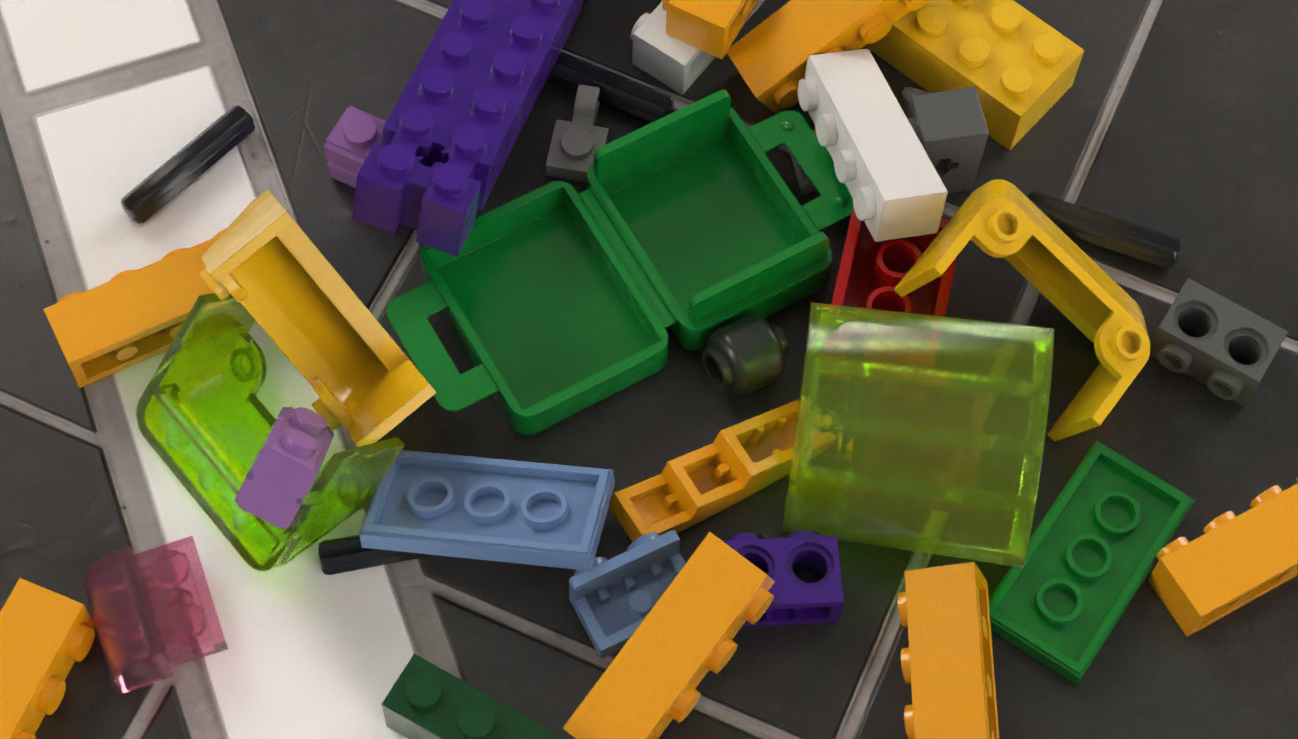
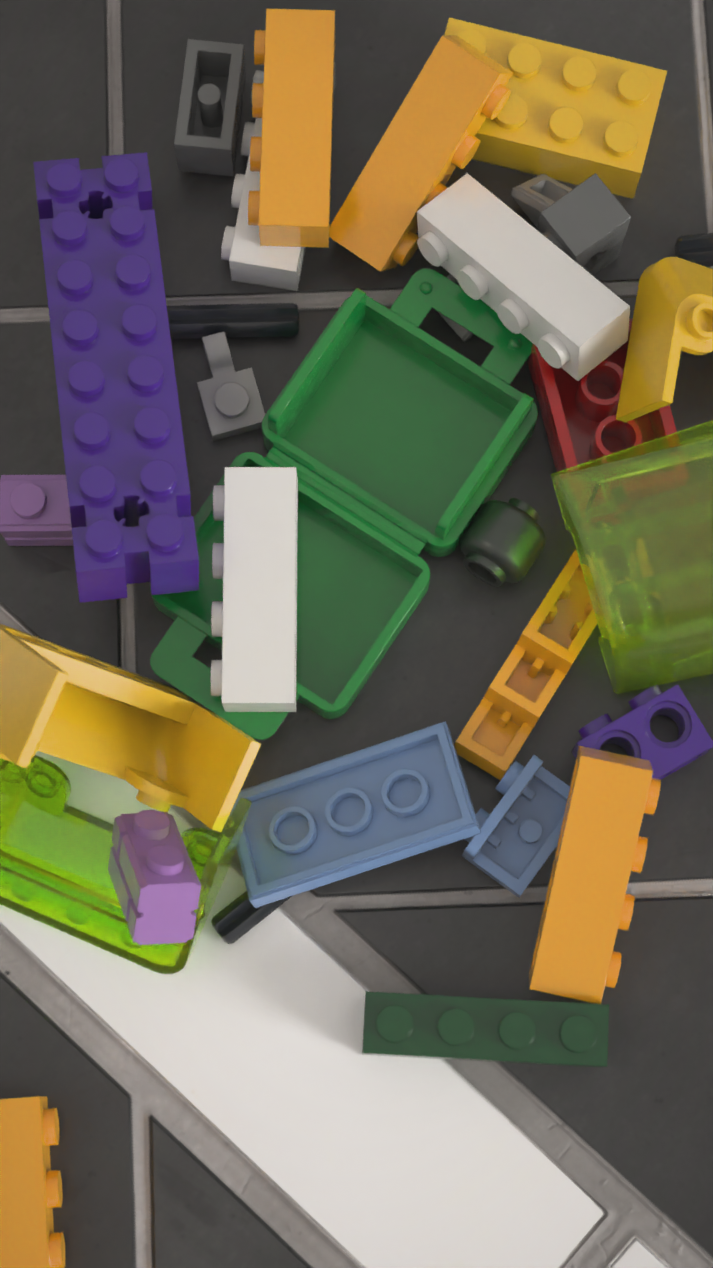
camera: 25 degrees left, 15 degrees up
clear pink brick [82,536,228,696] -> none
none -> white brick [211,467,298,712]

